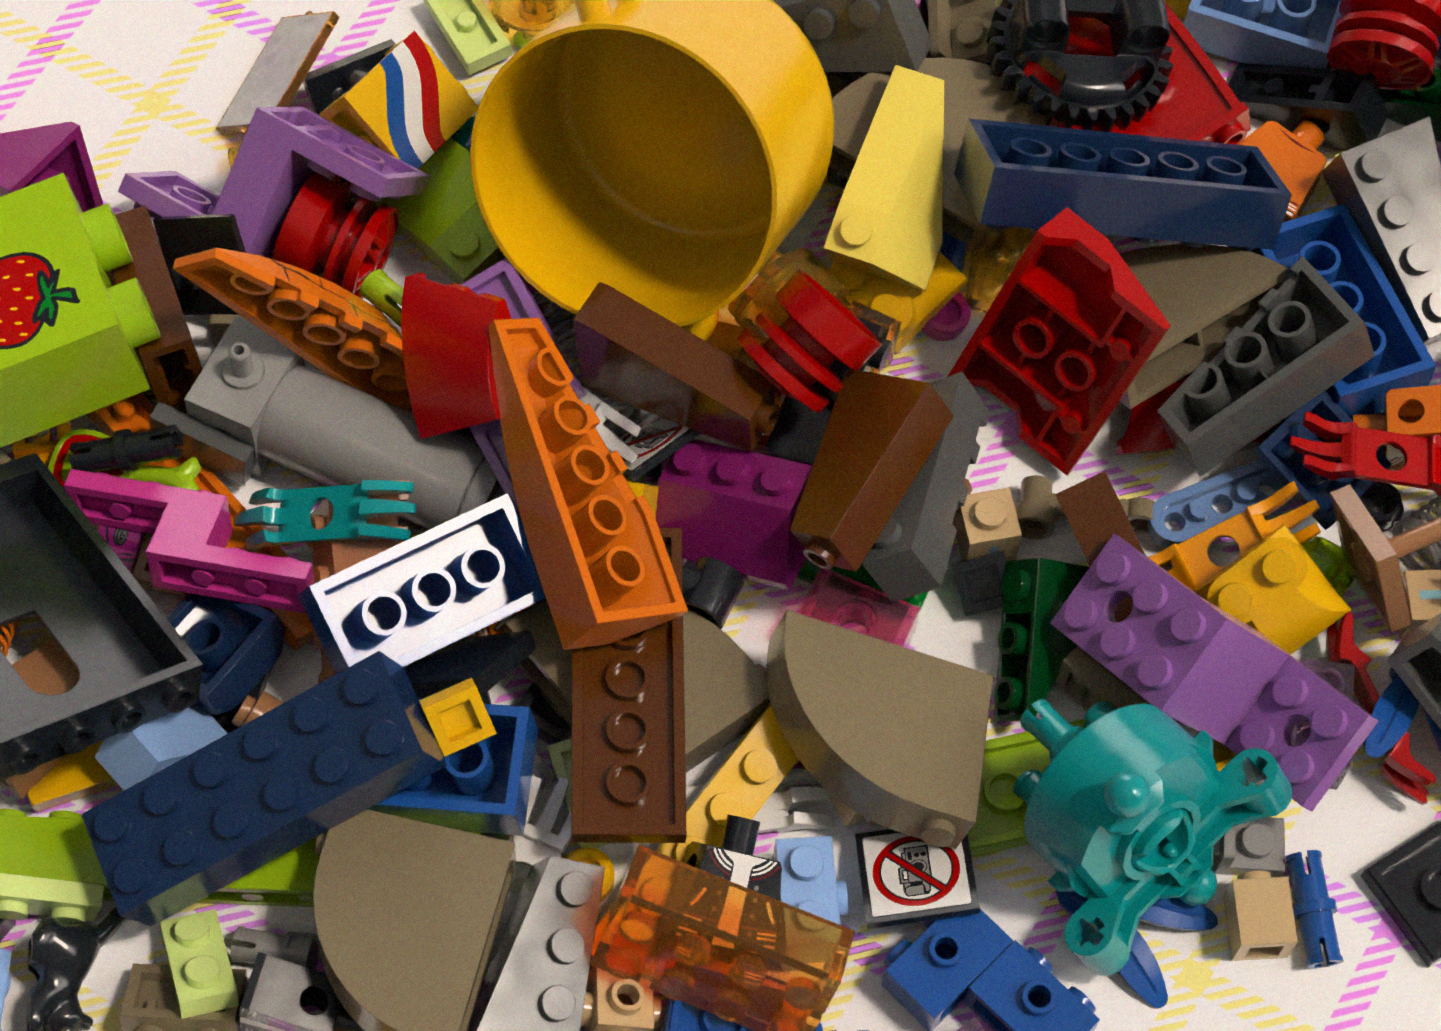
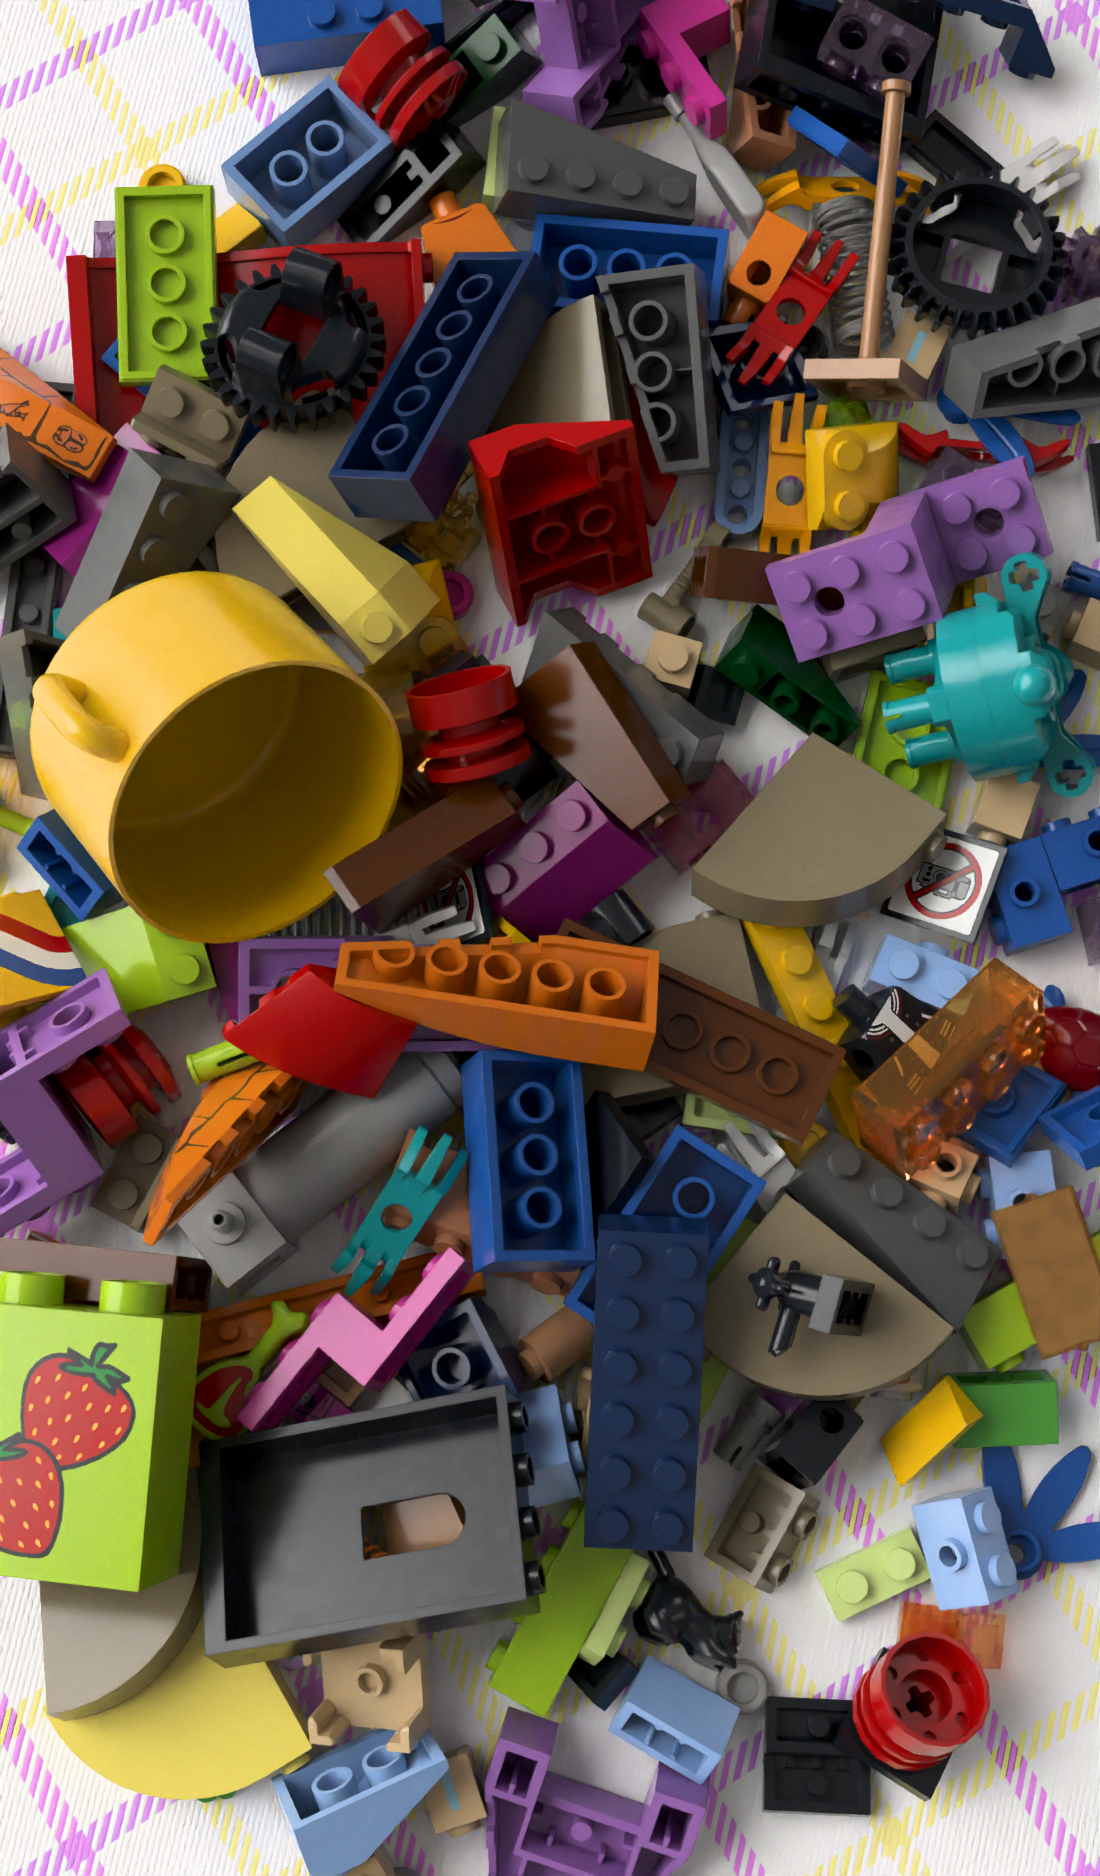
camera: 60 degrees left, 15 degrees up
black pin [69,424,183,473] -> none
dark grey tile [149,402,254,486] -> none
black piece [153,214,246,315] -> none
yellowish green plate [160,909,239,1019] -> none
yellow plate [419,677,497,757] -> none
none -> black piece [748,1257,875,1357]
none -> tan brick [966,774,1041,847]

